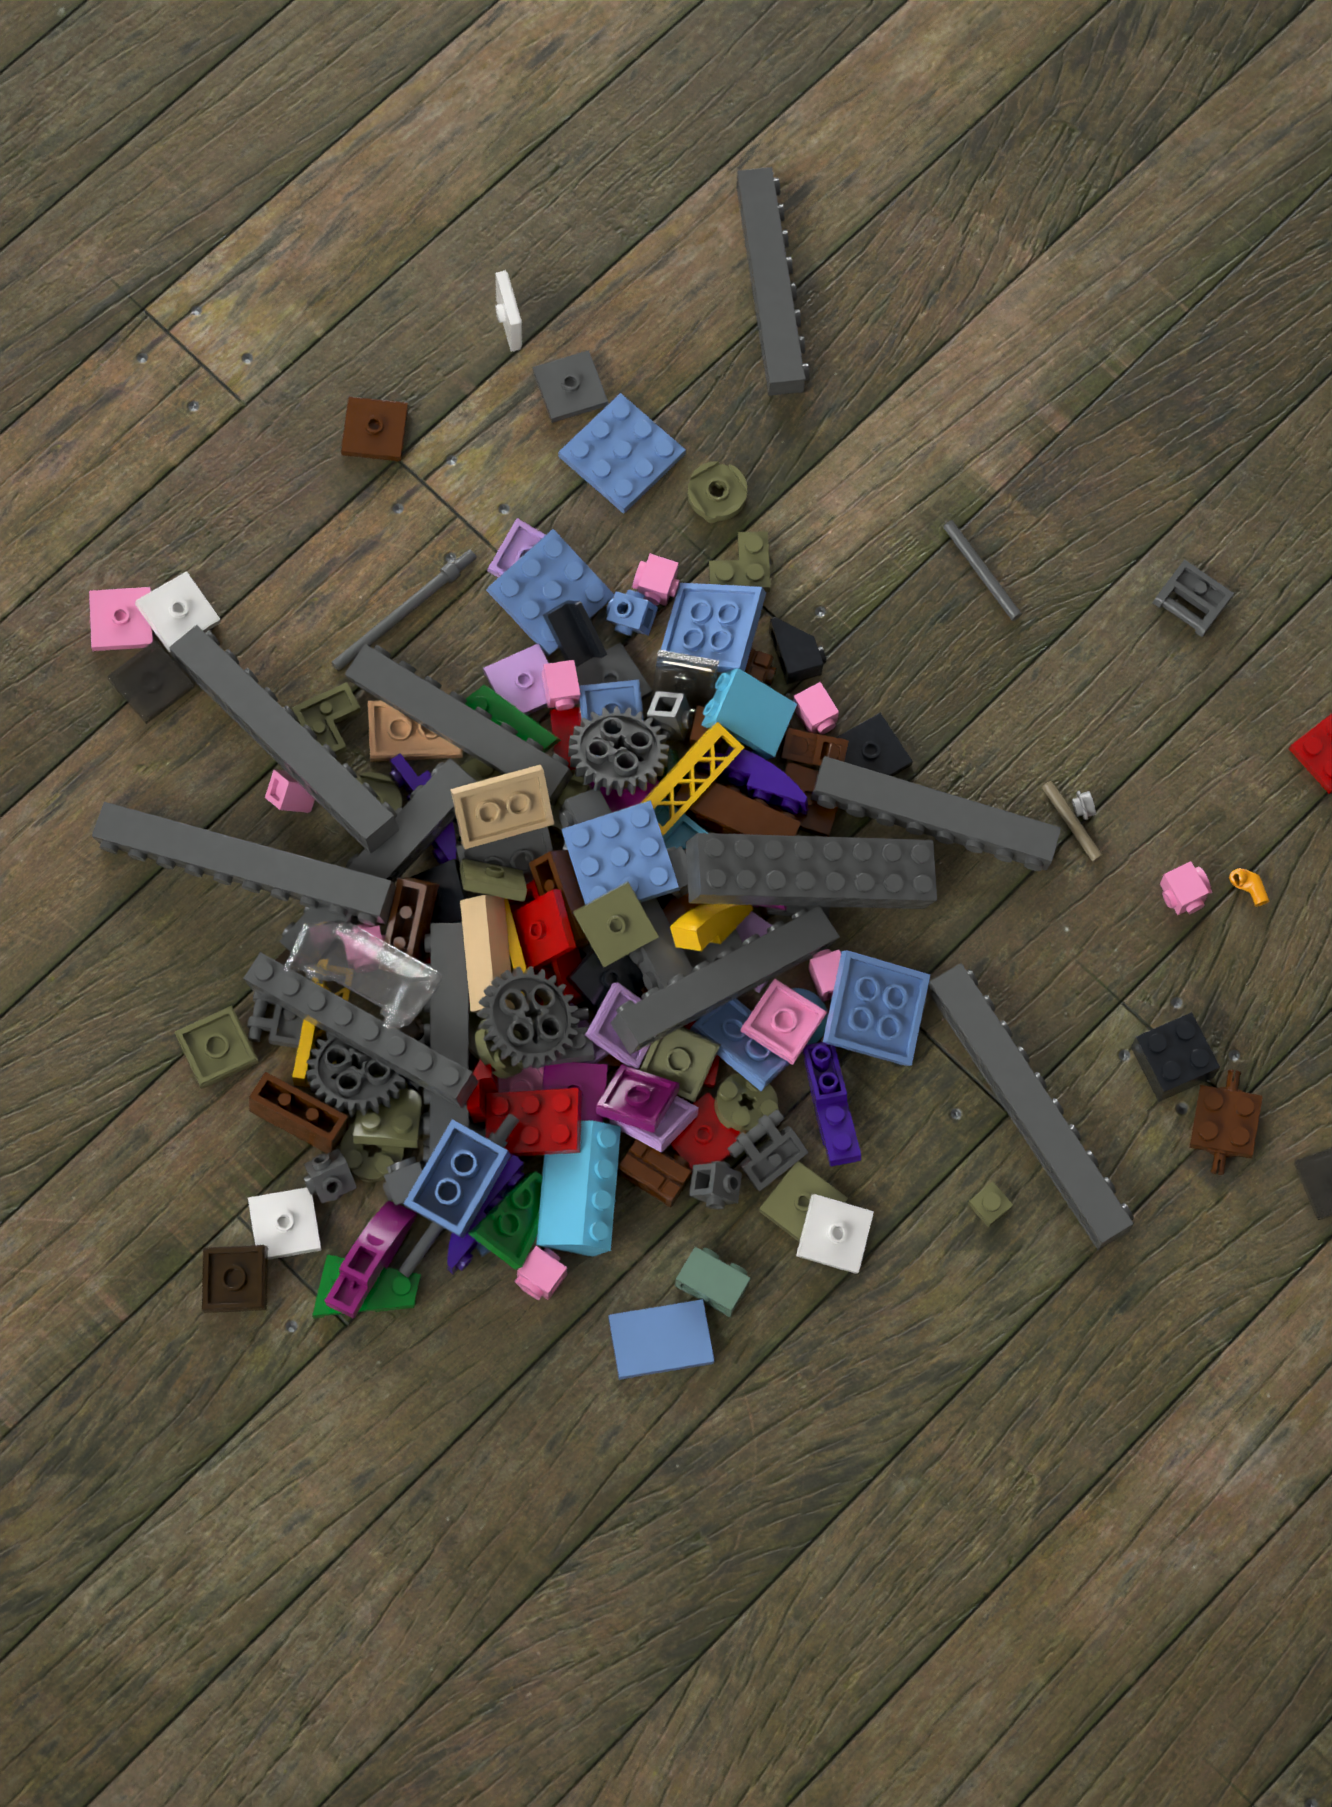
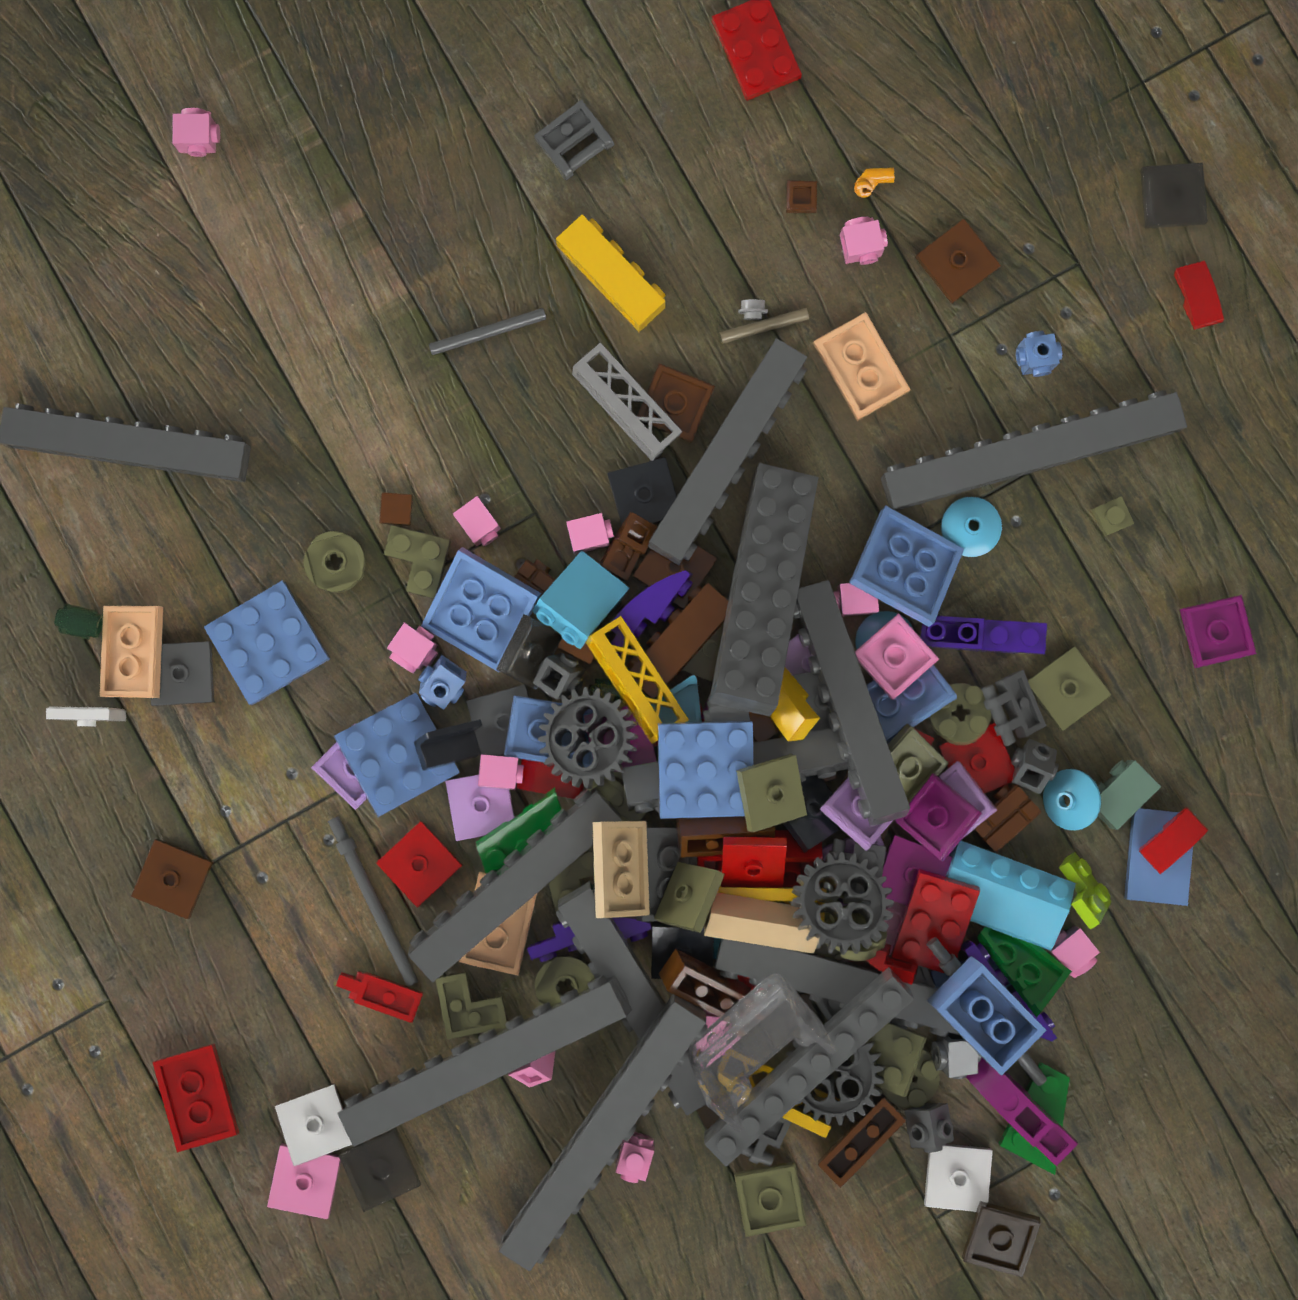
camera: 70 degrees left, 15 degrees up
black slope [769,618,826,684] -> none
white plate [796,1194,874,1274] -> none
black brick [1131,1012,1220,1102] -> none
reddish brown plate [1190,1070,1263,1175] -> none
none -> clear green brick [54,604,103,640]
none -> light nougat tile [100,606,163,698]
none -> red plate [152,1043,239,1153]
none -> bright pink brick [172,108,220,157]
none -> red hinge [336,971,424,1023]
none -> red plate [376,821,463,908]
none -> reddish brown tile [379,493,413,526]
none -> bright pink brick [453,496,501,546]
none -> yellow brick [556,214,666,332]
none -> light grey fence [572,343,682,461]
none -> bright pink brick [616,1132,654,1183]
none -> reddish brown plate [637,363,715,443]
none -> reddish brown tile [786,180,817,213]
none -> light nougat tile [813,312,911,421]
none -> reddish brown plate [915,219,1001,304]
none -> medium azure dish [941,497,1002,557]
none -> medium blue brick [1016,331,1062,377]
none -> medium azure dish [1043,769,1101,830]
none -> lime plate [1059,852,1112,929]
none -> red slope [1139,807,1208,874]
none -> red slope [1174,261,1224,330]
none -> magenta plate [1180,595,1257,668]

